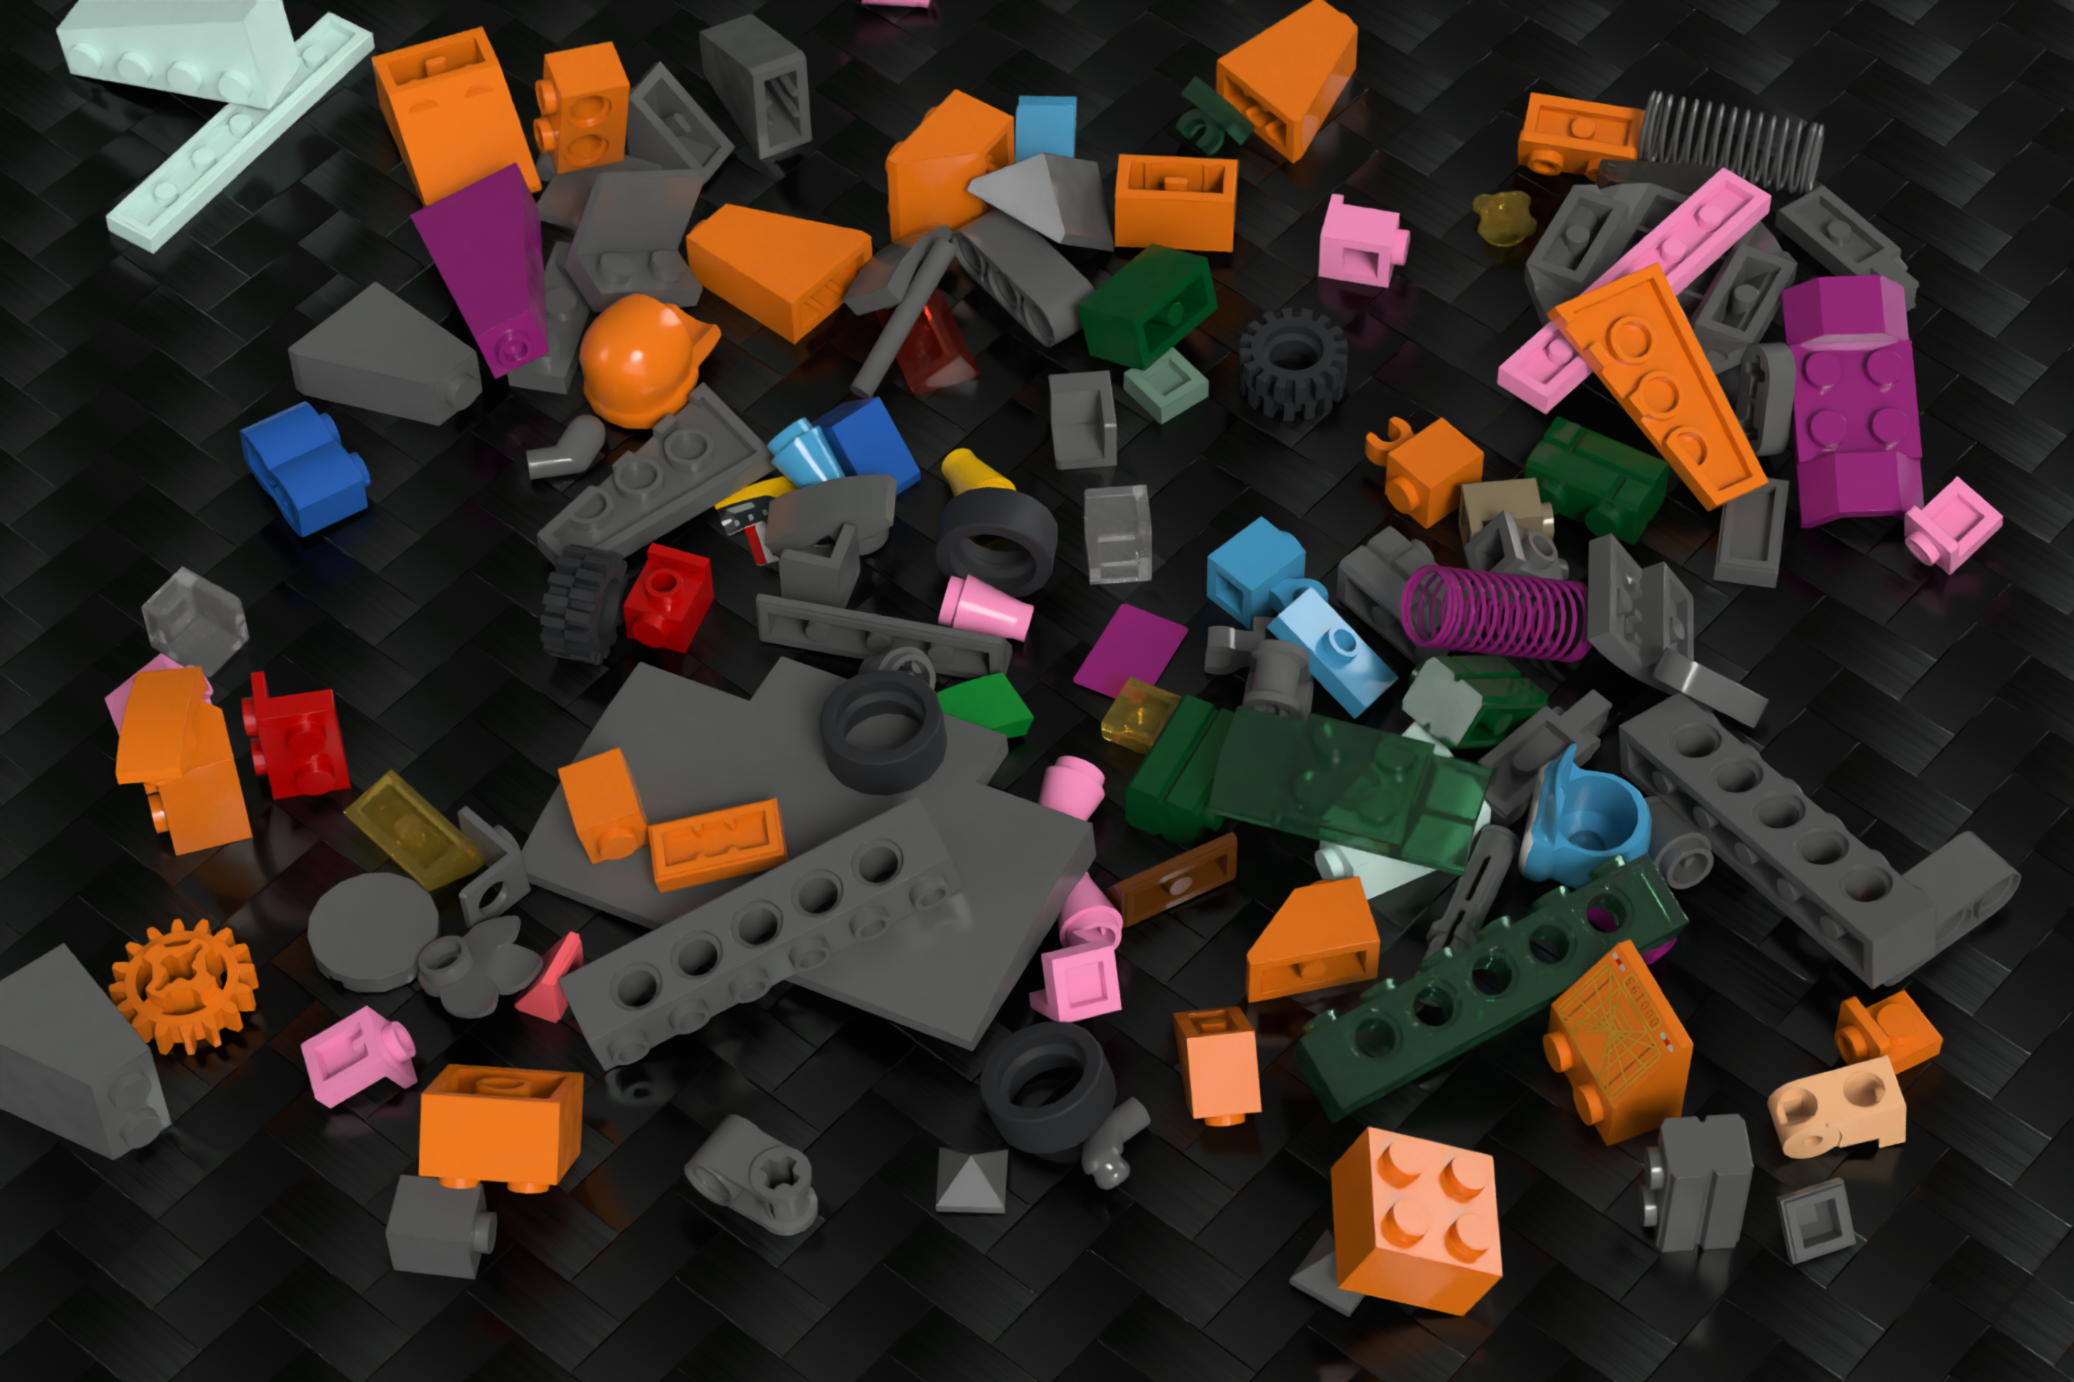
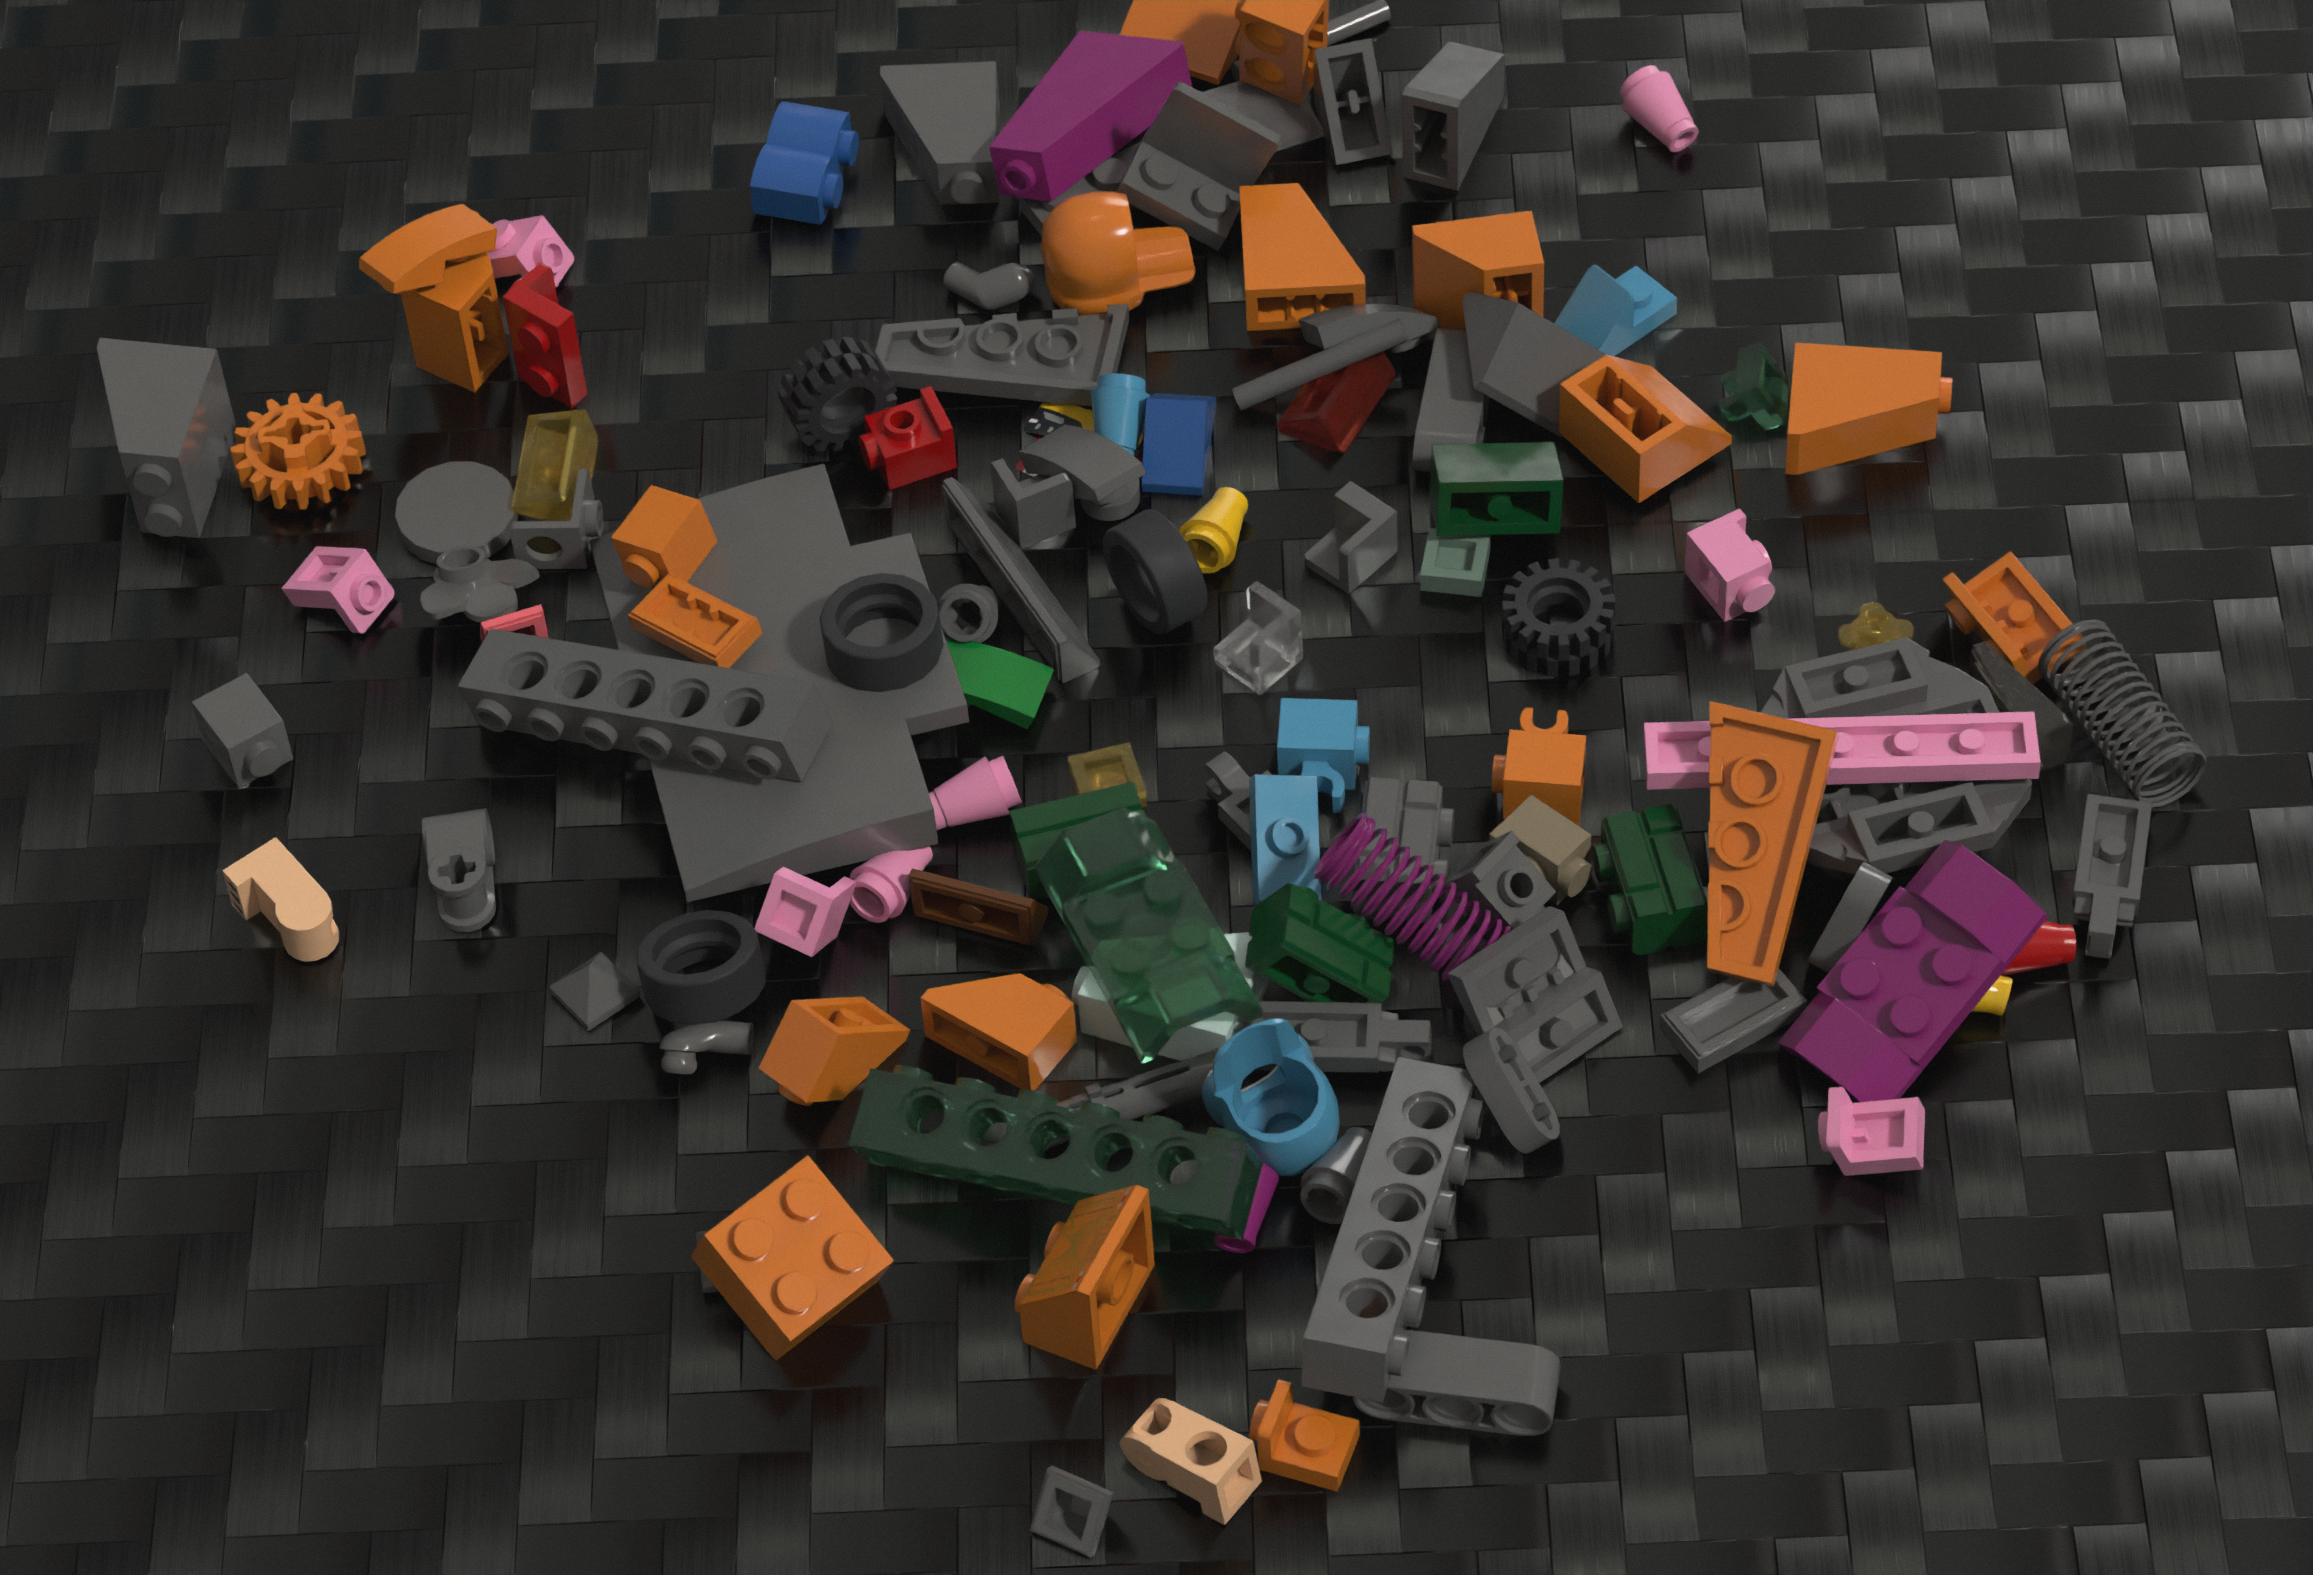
camera: 50 degrees right, 0 degrees up
clear panel [141,566,249,677] -> none
orange brick [419,1064,584,1193] -> none
bright pink cone [938,574,1034,642] -> none
magenta sticker [1073,604,1188,707] -> none
dark grey piece [1242,639,1314,737] -> none
dark grey brick [1638,1114,1753,1252] -> none
none -> light nougat leg [222,837,339,962]

